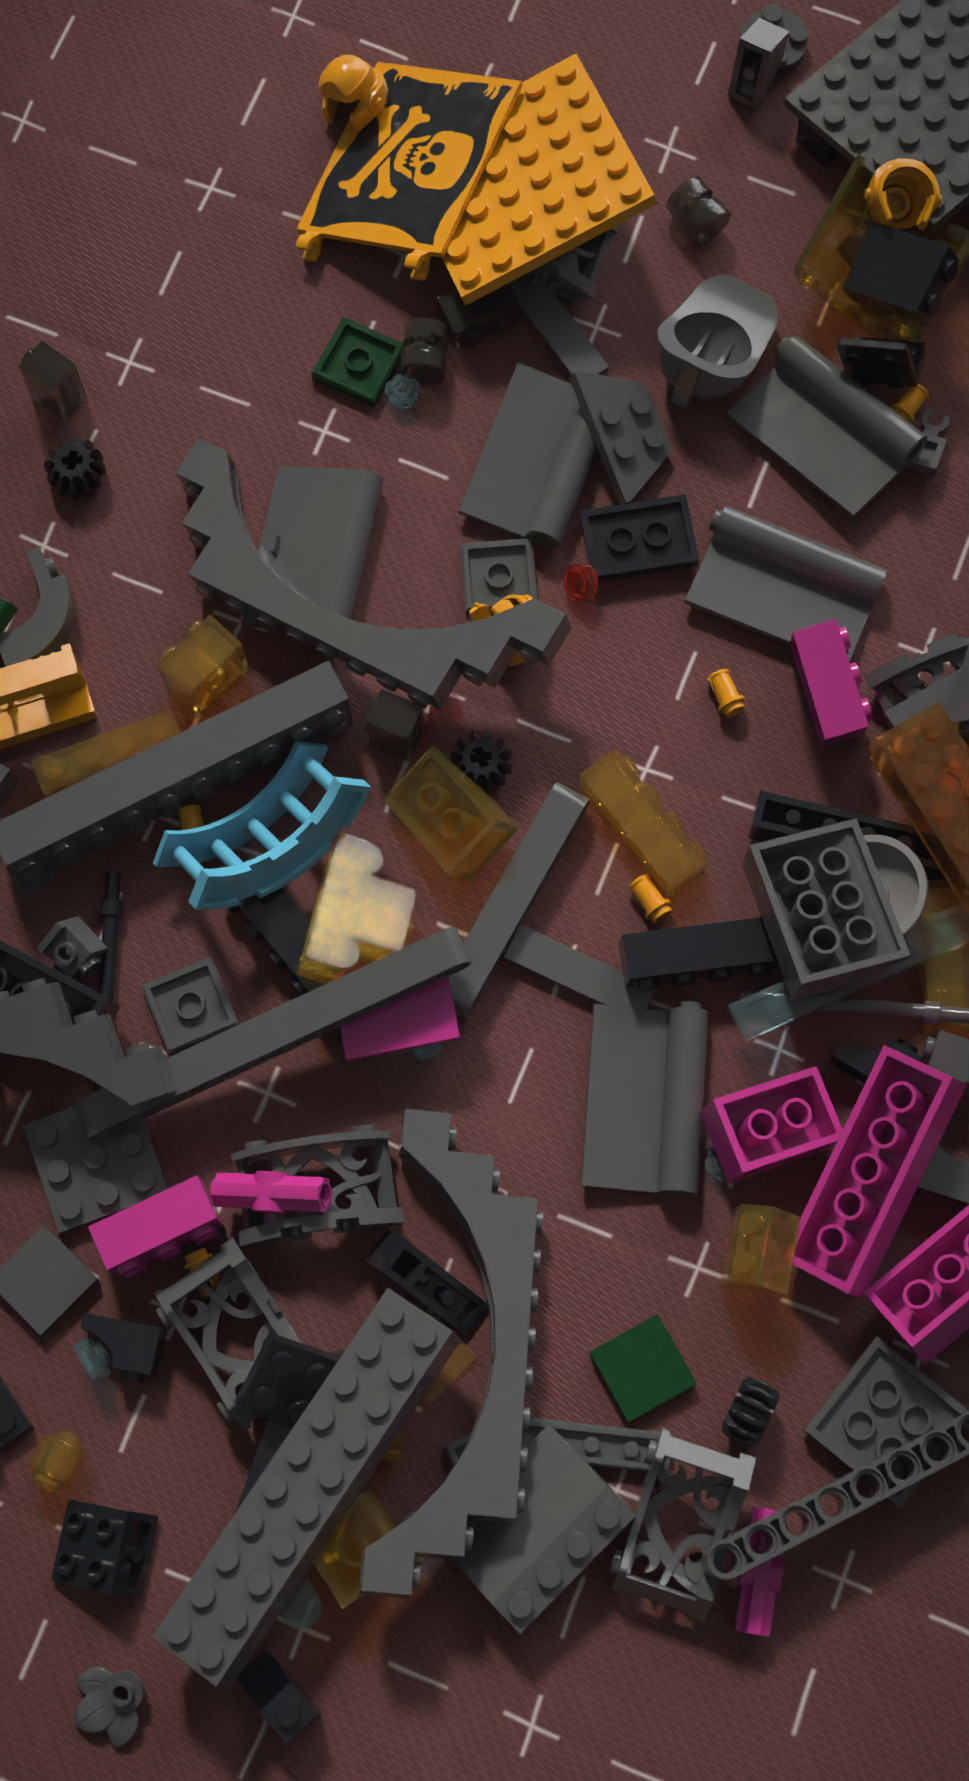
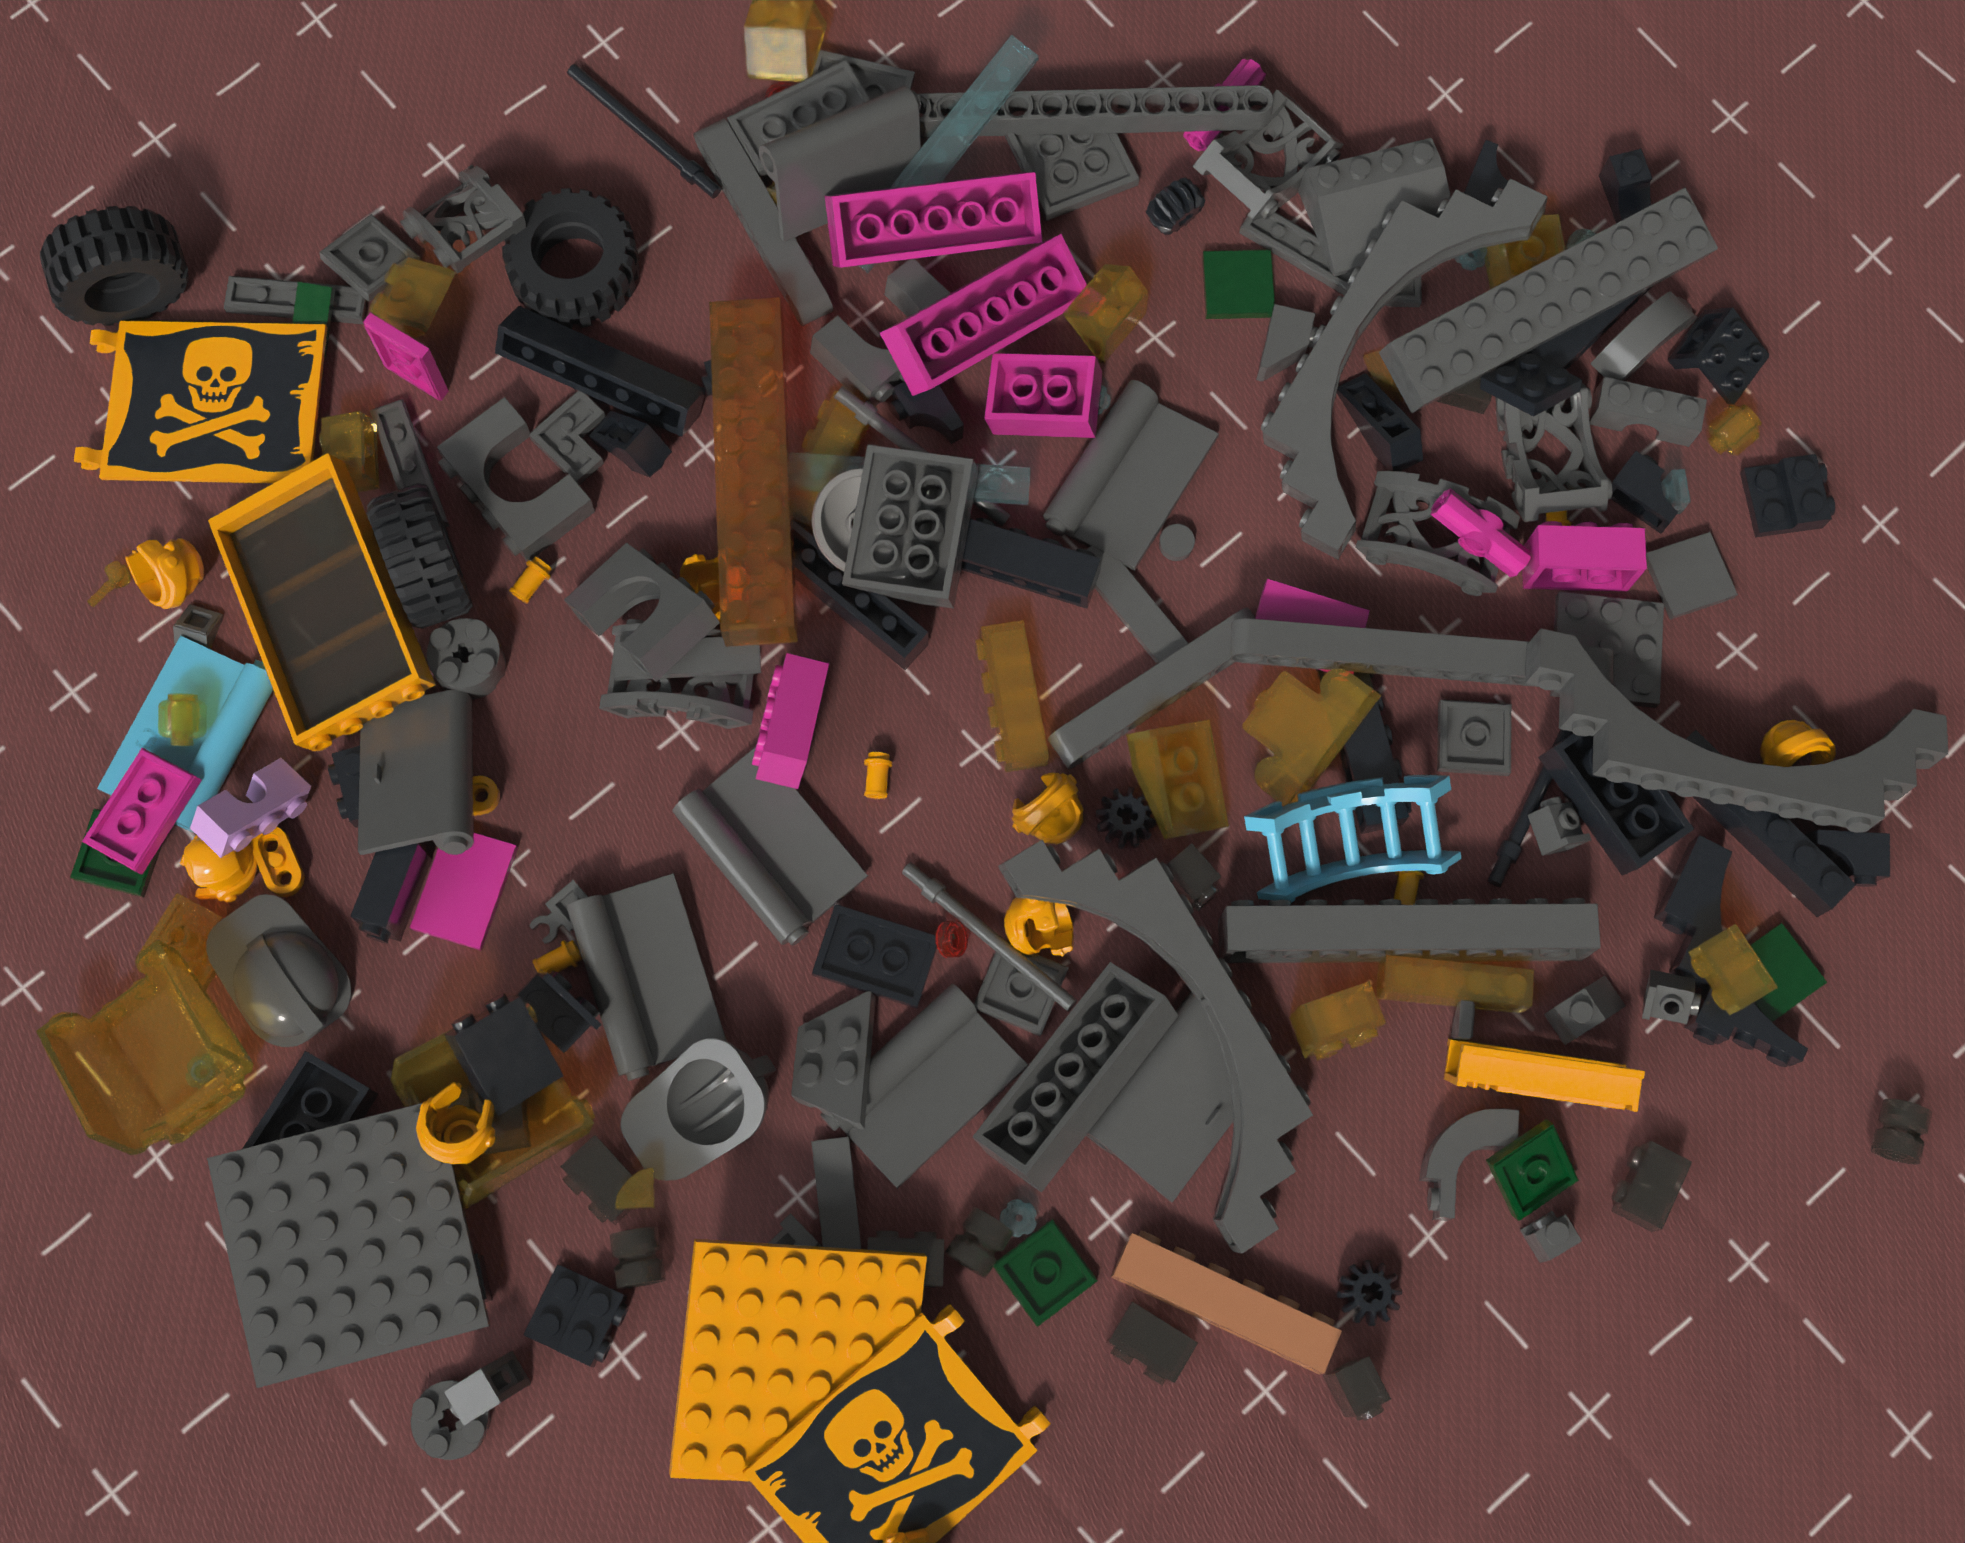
camera: 160 degrees left, 0 degrees up
dark grey plate [75,1666,145,1748] -> none
light orange pin [628,874,673,924] -> none
none -> black plate [523,1264,629,1367]
none -> clear smoke brick [560,1135,649,1225]
none -> clear yellow tile [615,1168,655,1209]
none -> dark grey bar [902,862,1077,1011]
none -> dark grey brick [972,962,1178,1193]
none -> light orange helmet [1012,773,1084,844]
none -> clear smoke brick [1106,1302,1198,1386]
none -> nougat brick [1111,1231,1342,1375]
none -> dark grey tile [1159,524,1195,561]
none -> dark grey slope [1256,304,1319,382]
none -> dark grey tile [1451,1000,1475,1041]
none -> black arch [1464,140,1508,205]
none -> dark grey arch [1589,377,1707,447]
none -> dark grey arch [1591,291,1698,381]

